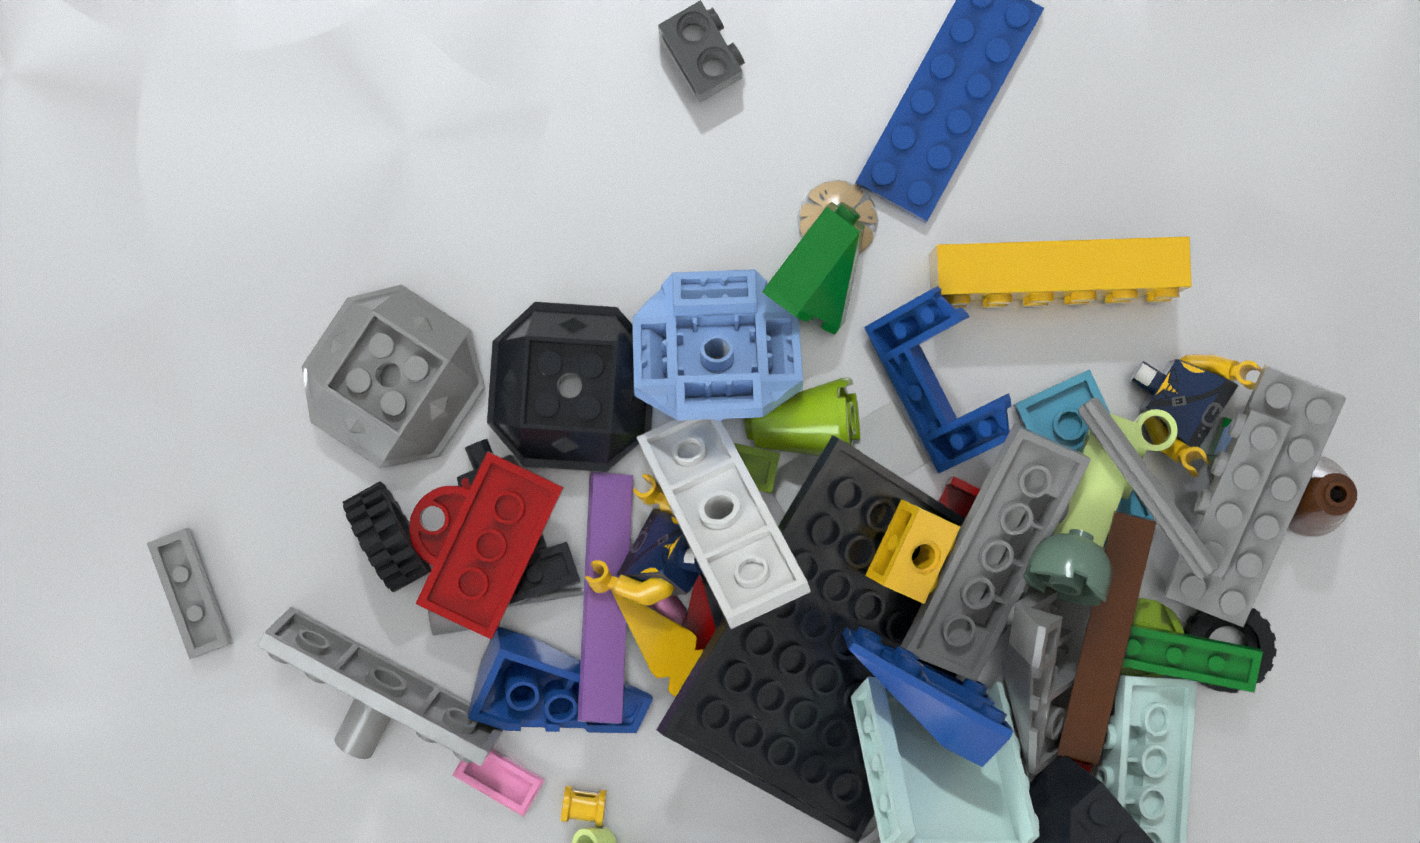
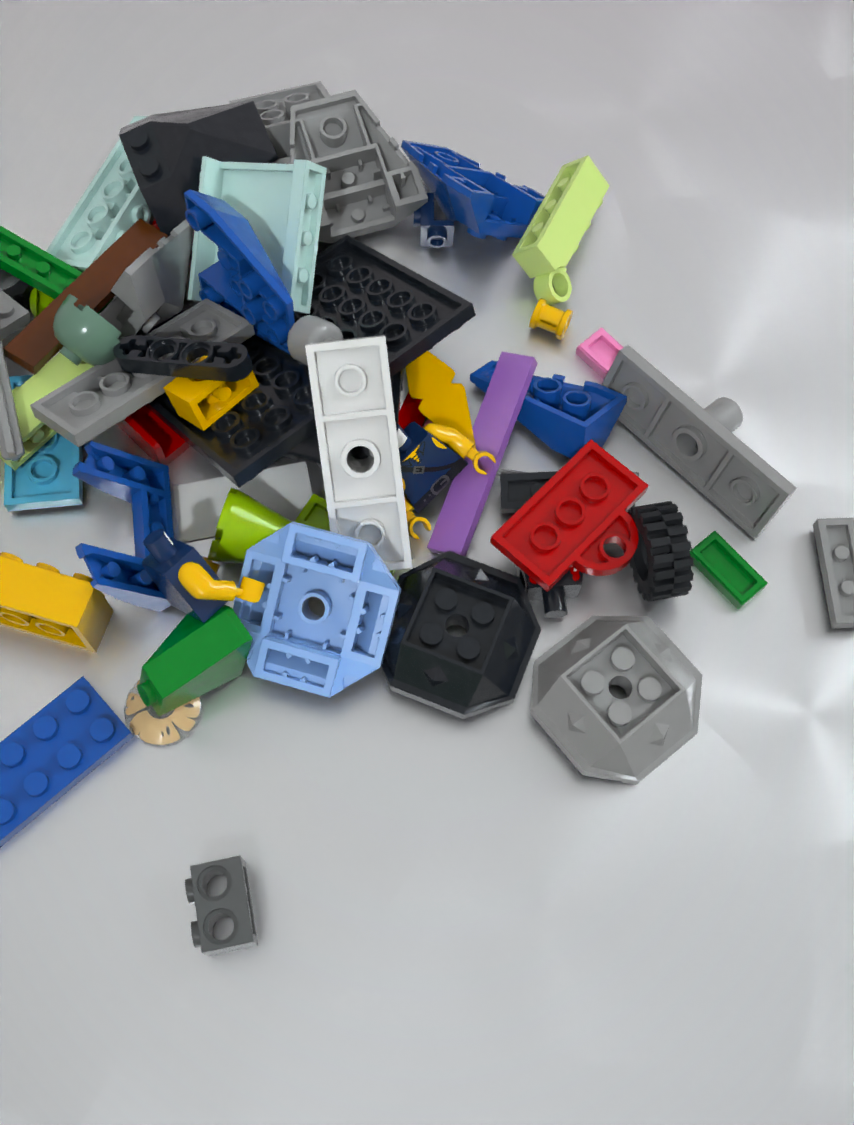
camera: 165 degrees left, 20 degrees down
none -> black beam [113,335,253,382]
none -> dark blue torso [142,529,265,623]
none -> light grey head [287,315,343,366]
none -> green tile [690,531,768,610]

